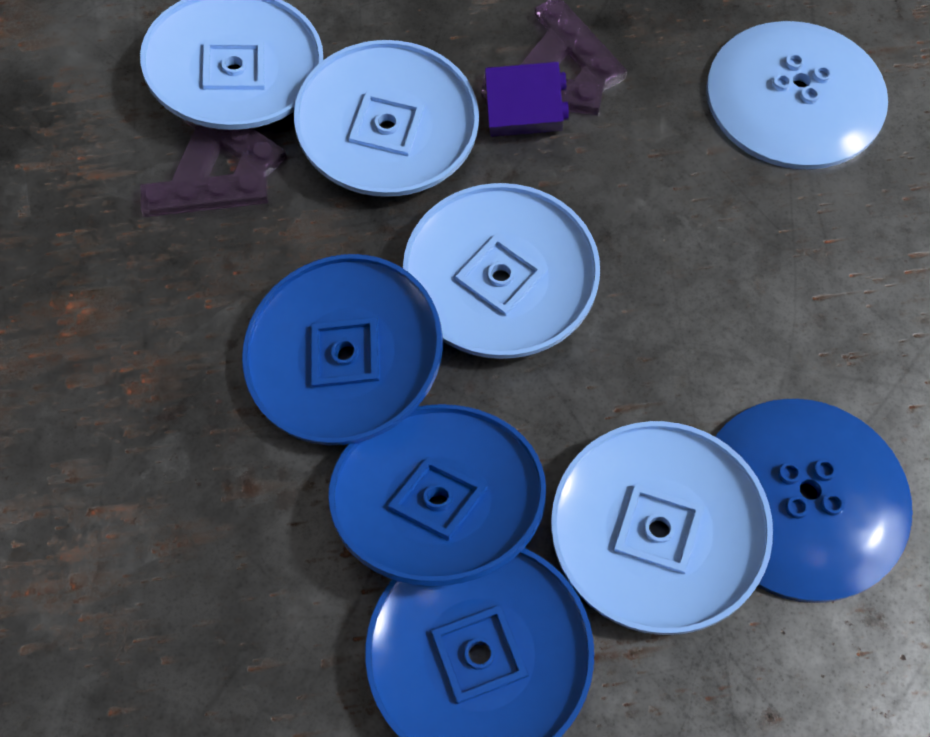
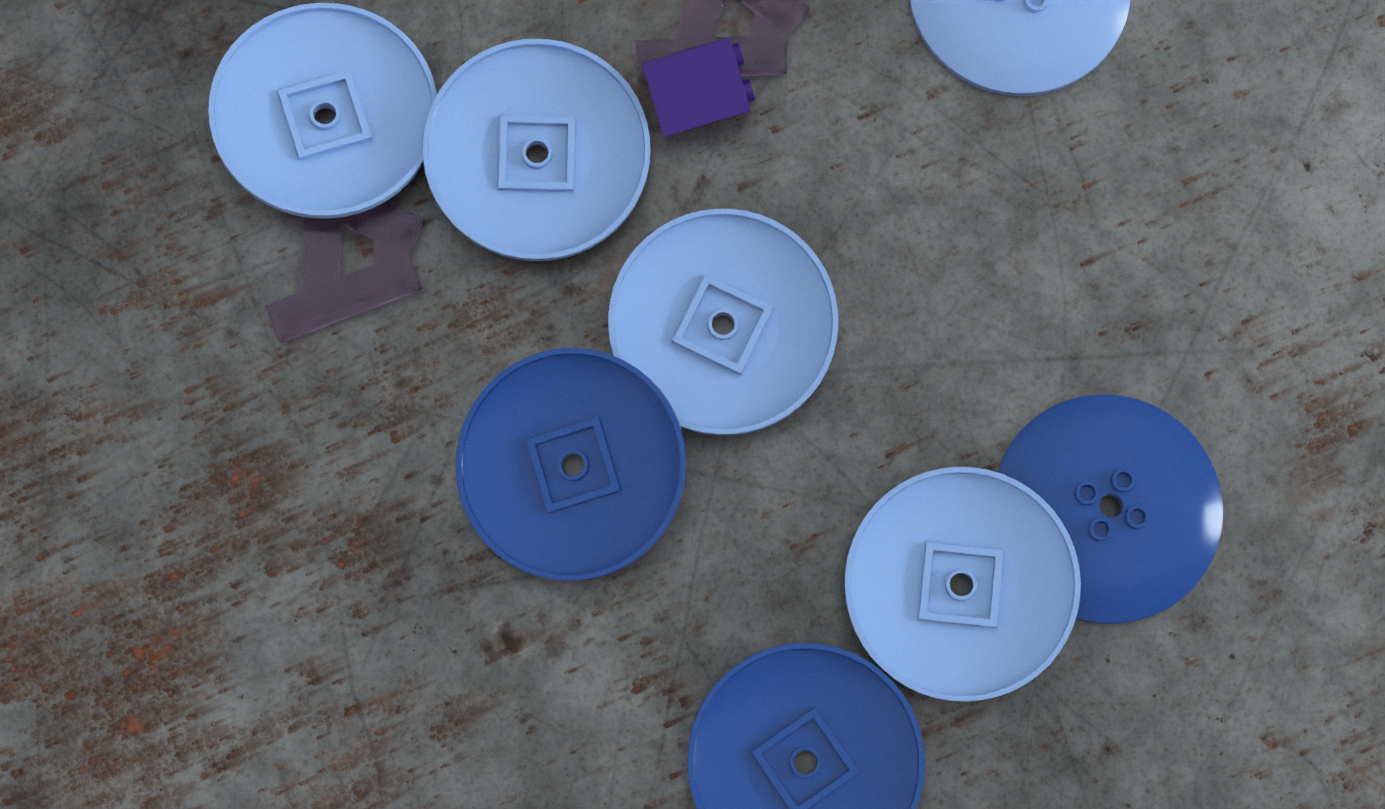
camera: 15 degrees left, 15 degrees up
blue dish [329,404,546,586] -> none

